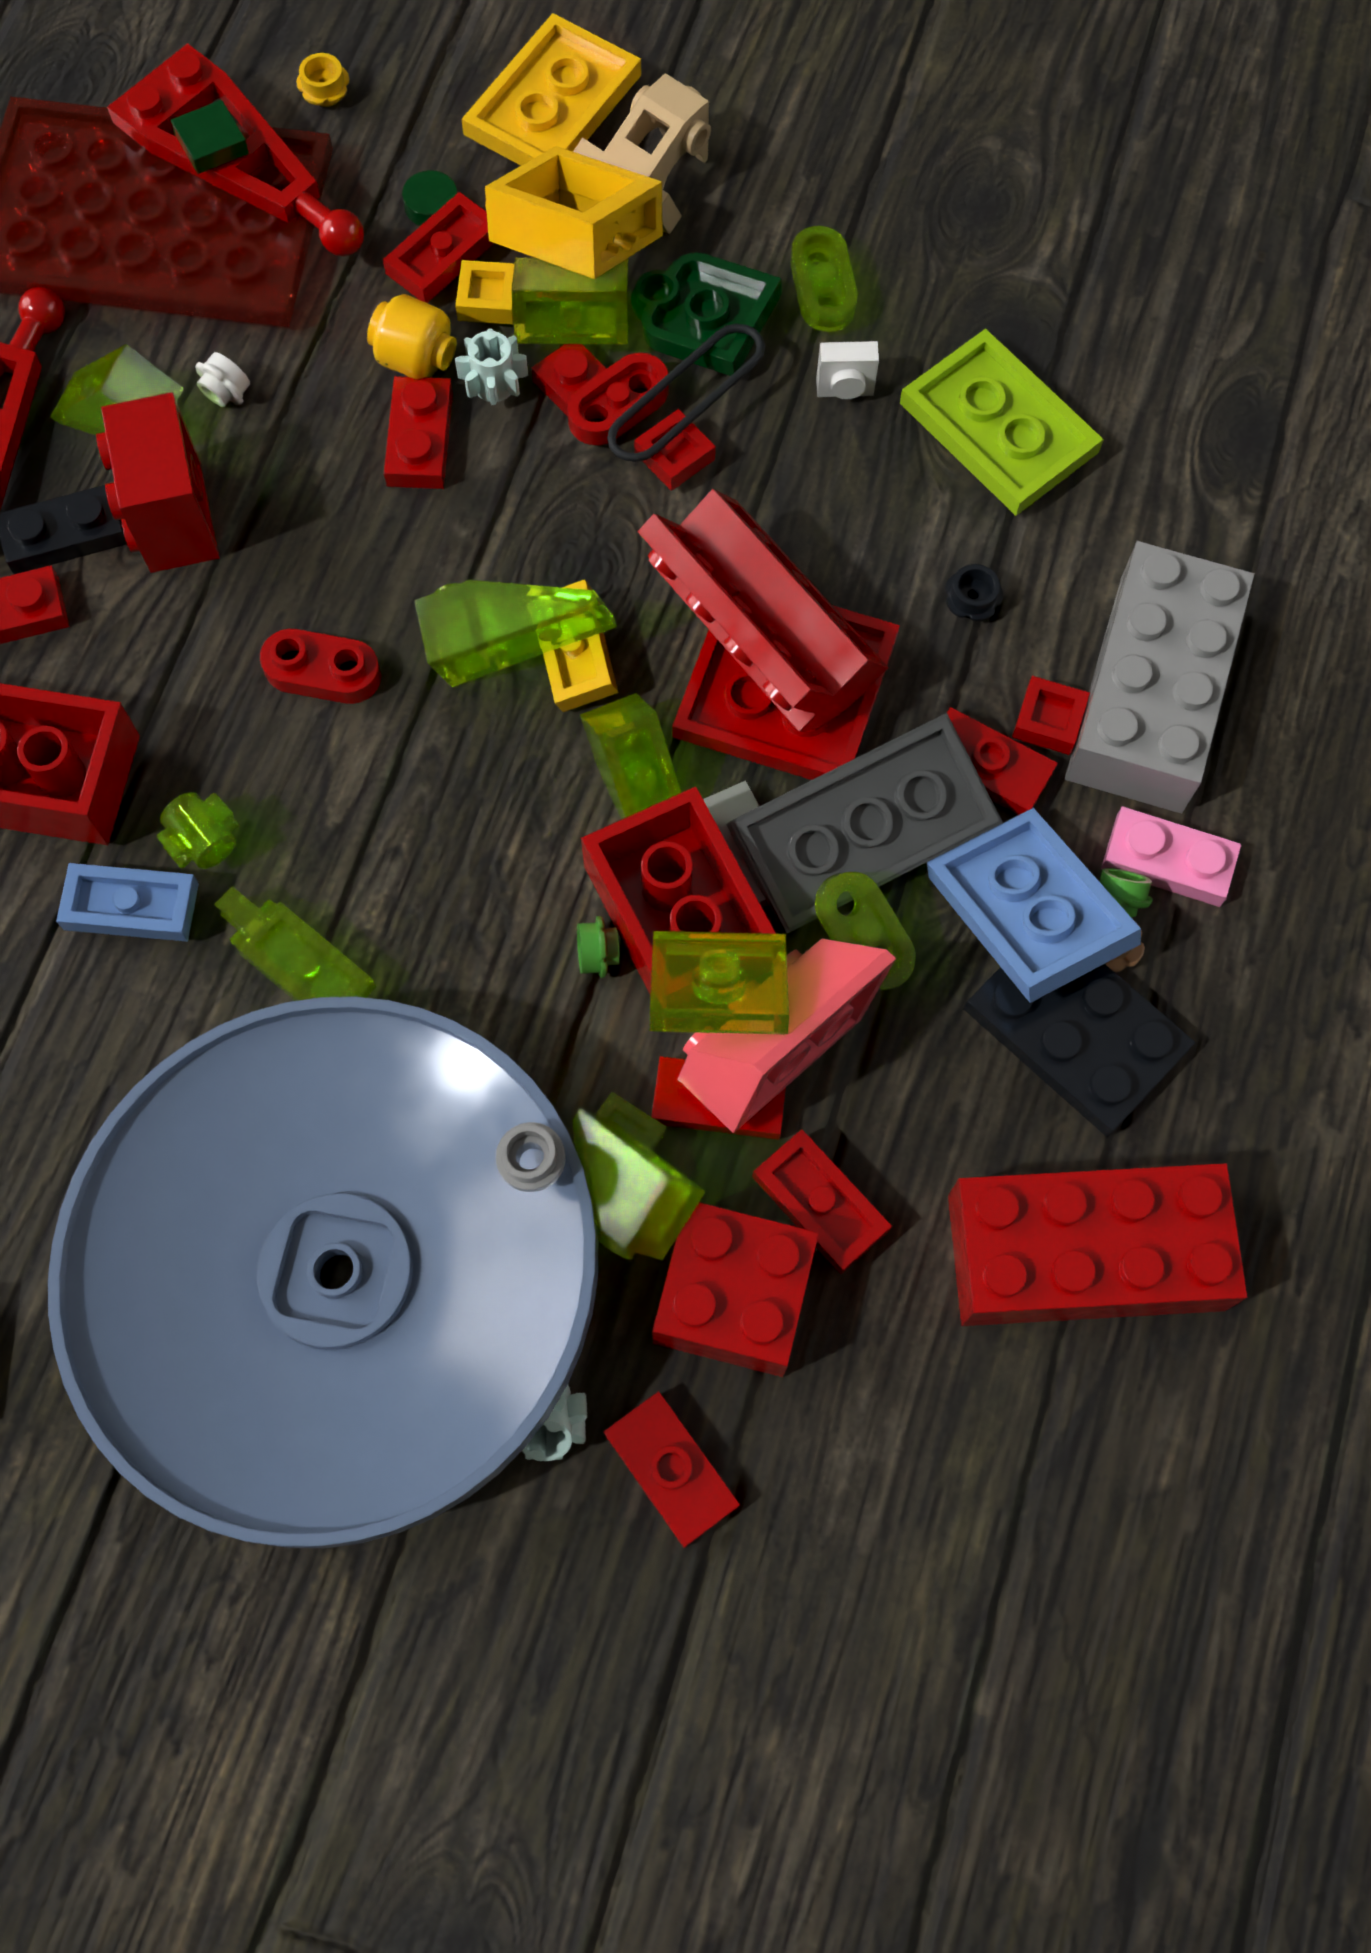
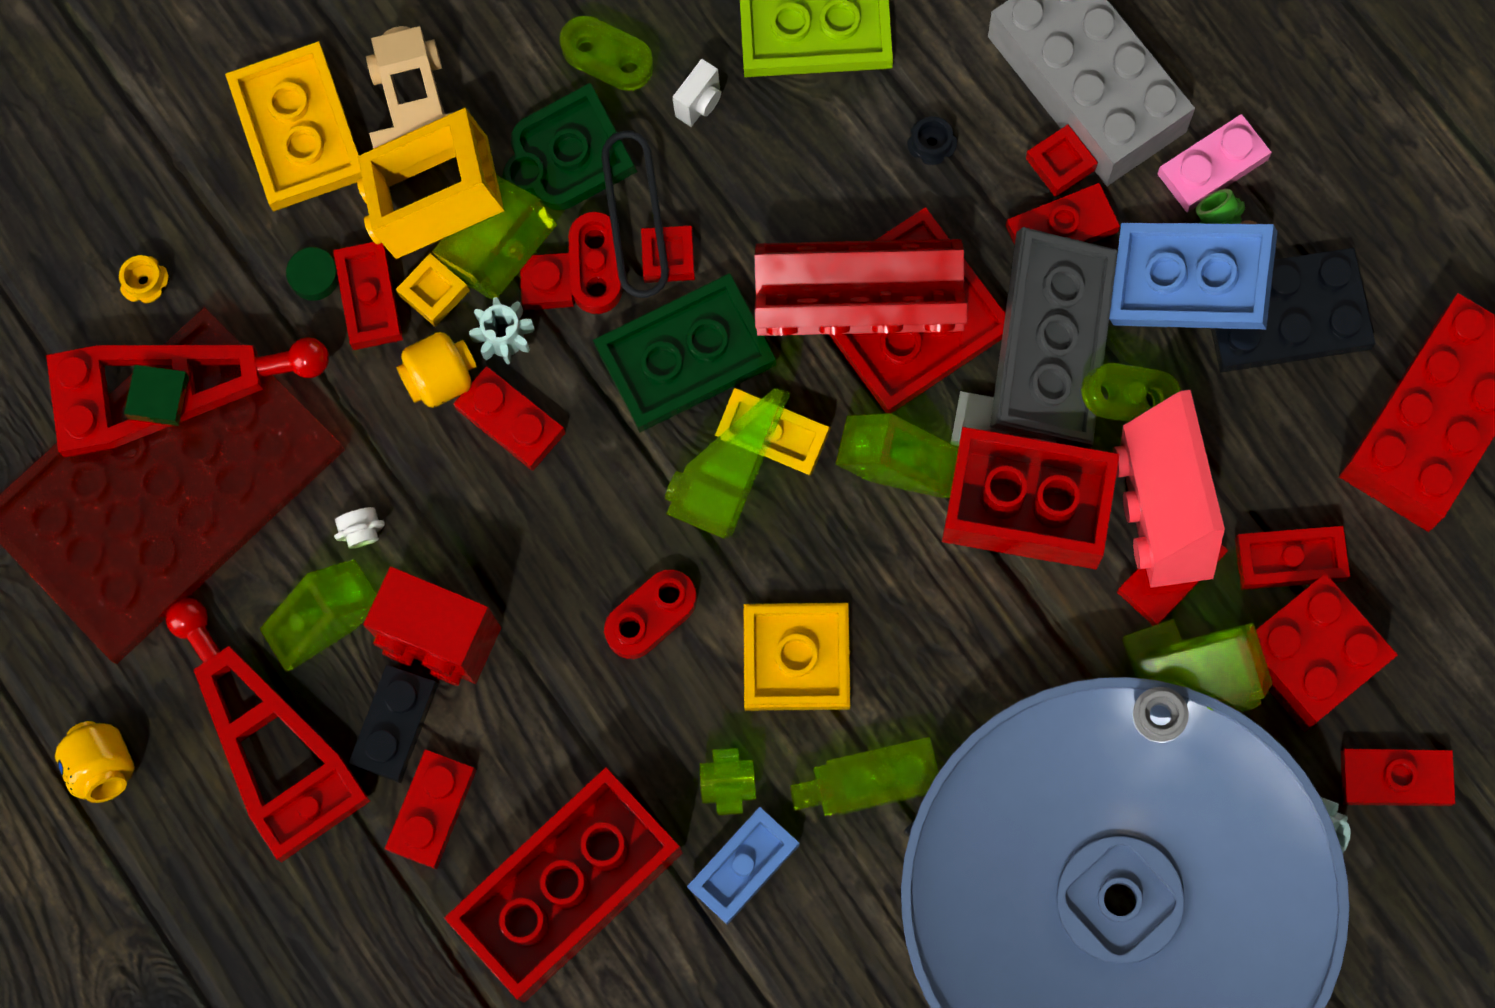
camera: 45 degrees left, 5 degrees up
bright green plate [577,916,619,978] -> none
clear neon green plate [649,931,789,1035] -> none
none -> dark green plate [593,273,776,433]
none -> yellow tile [744,603,850,711]

